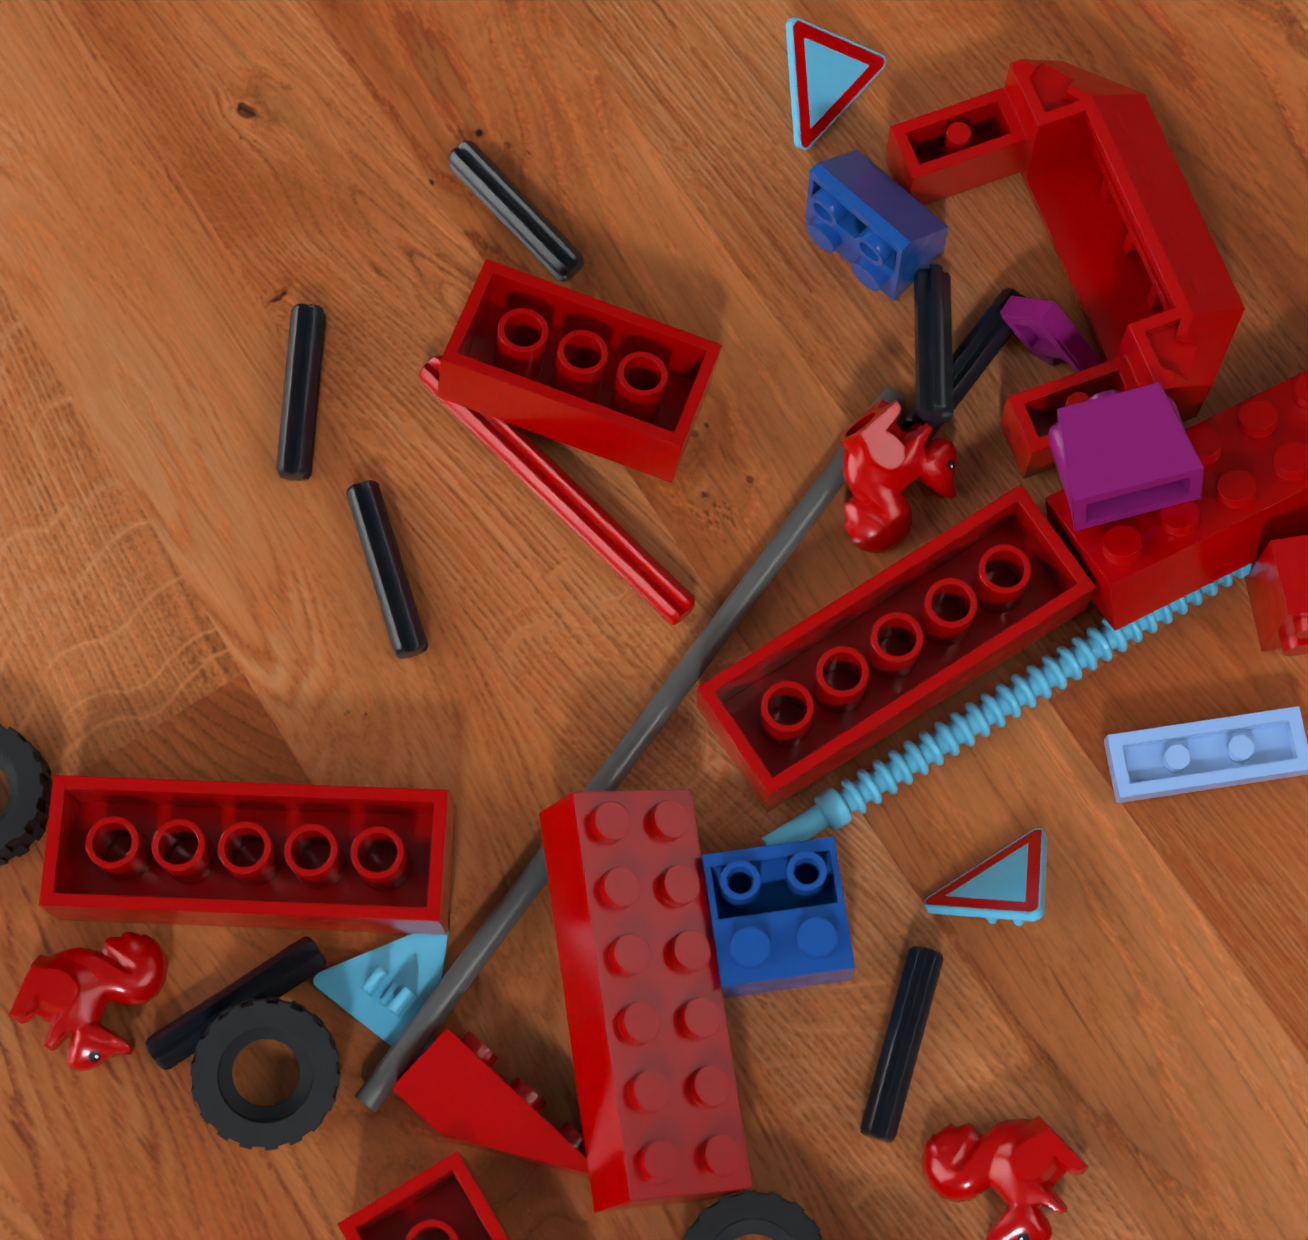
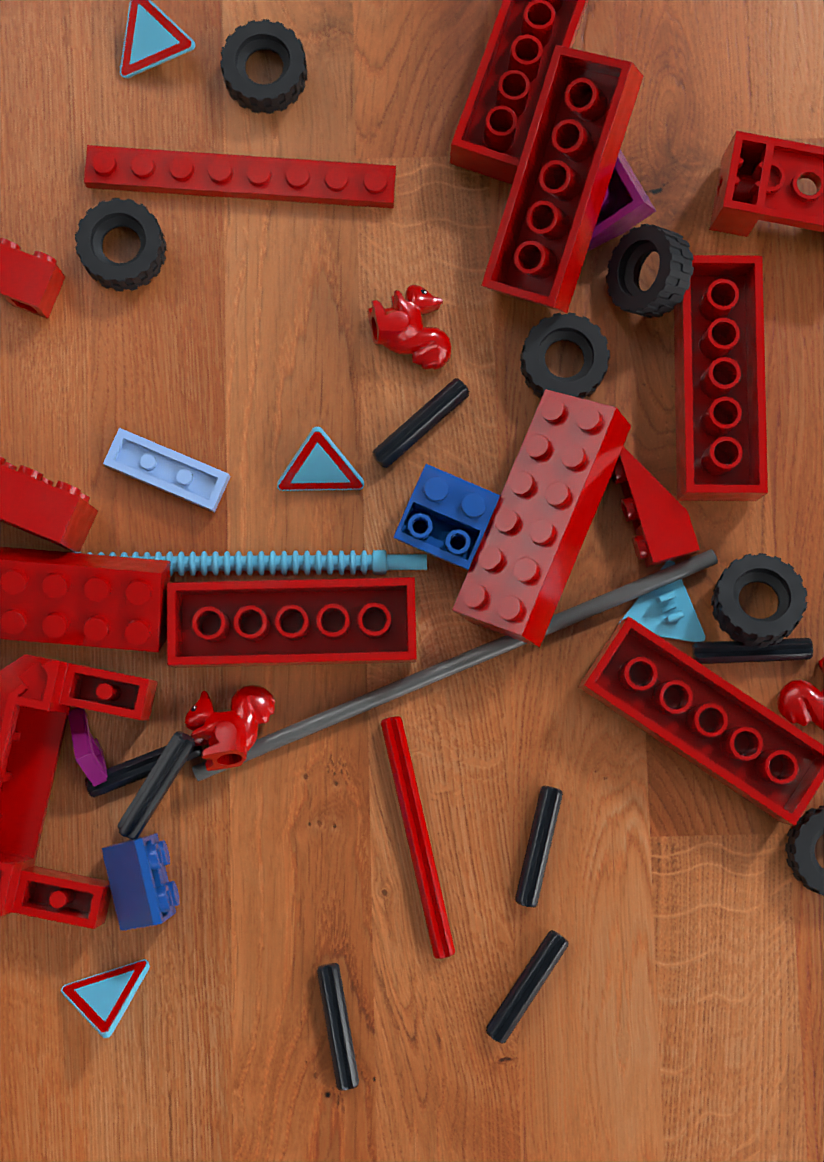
camera: 155 degrees left, 10 degrees up
red brick [437,259,722,483] -> none
magenta torso [1048,382,1204,532] -> none

